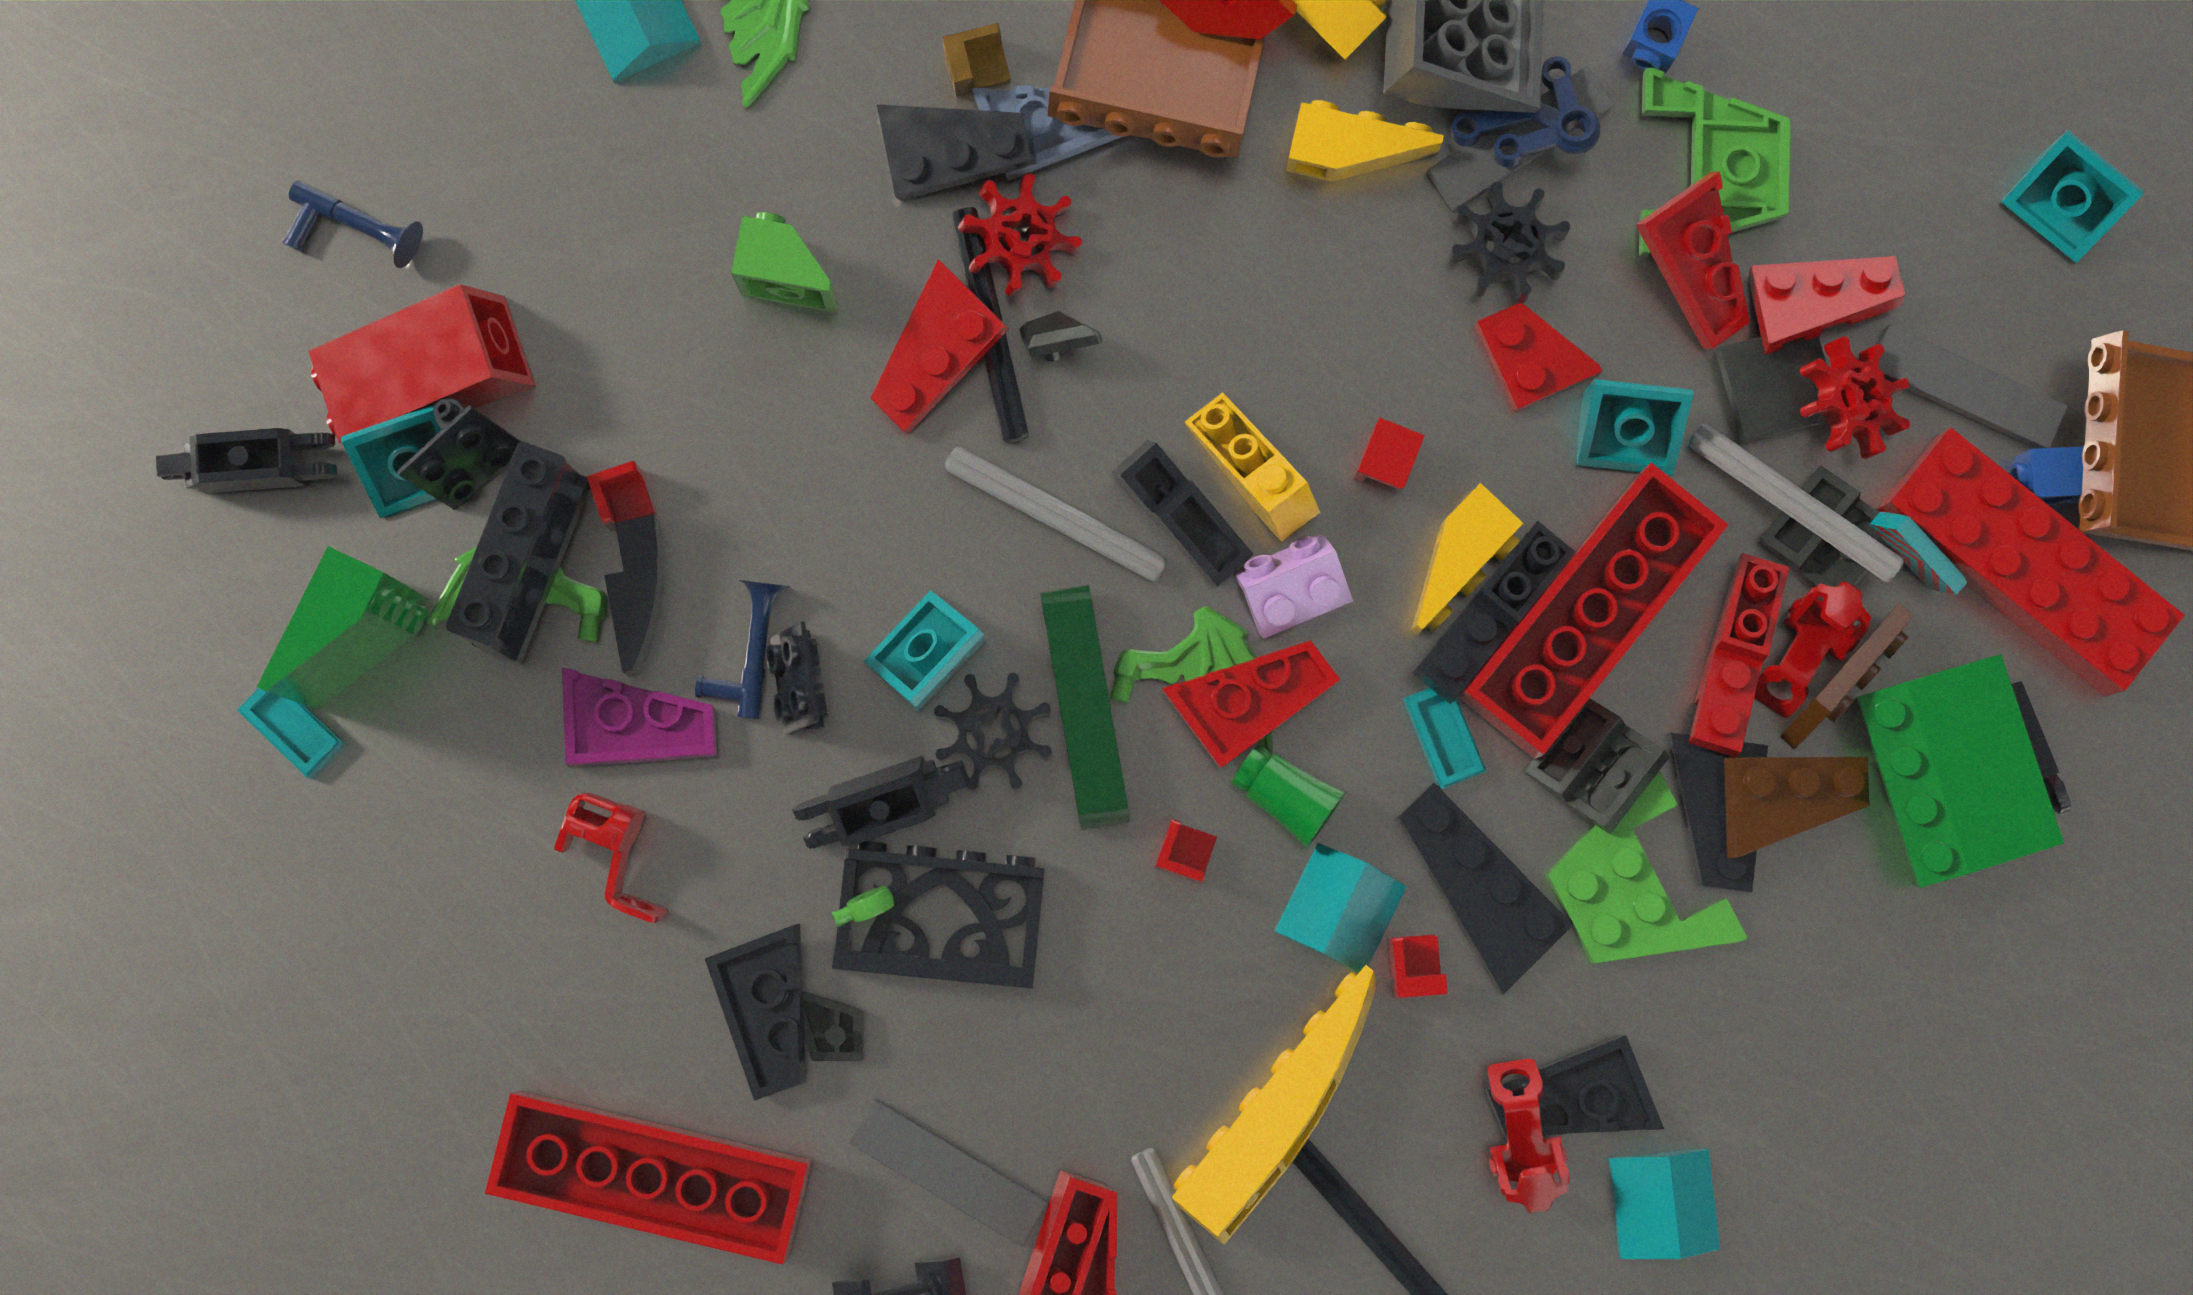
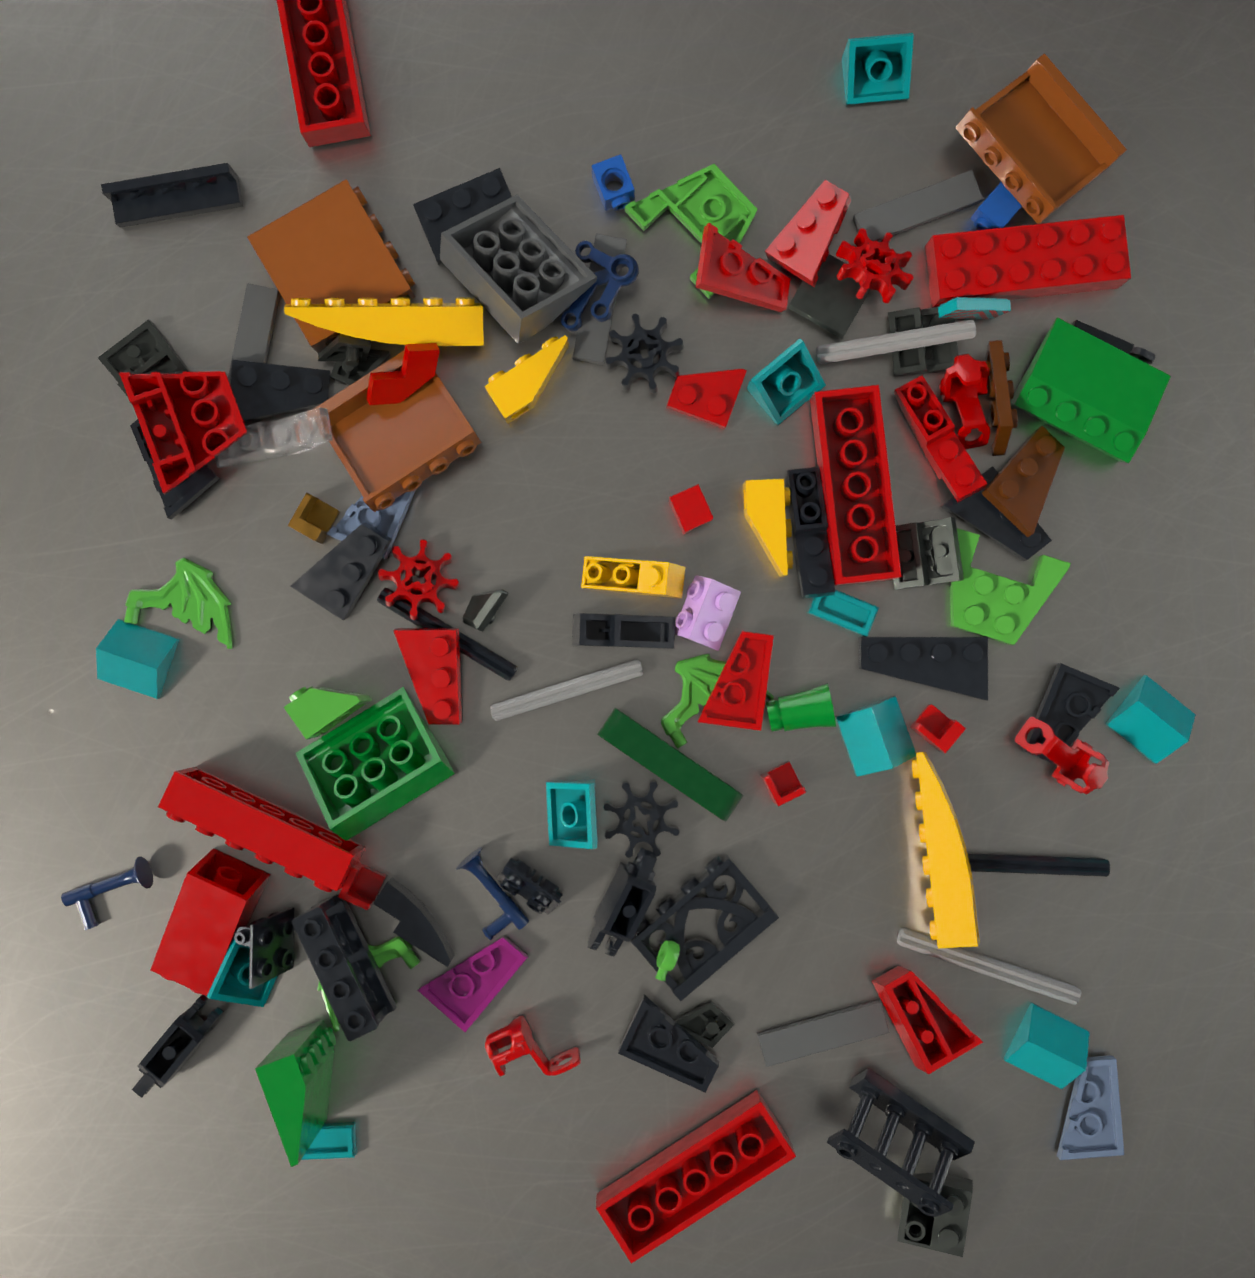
camera: 45 degrees left, 5 degrees up
none -> red brick [158,767,366,892]
none -> green slope [296,687,455,841]

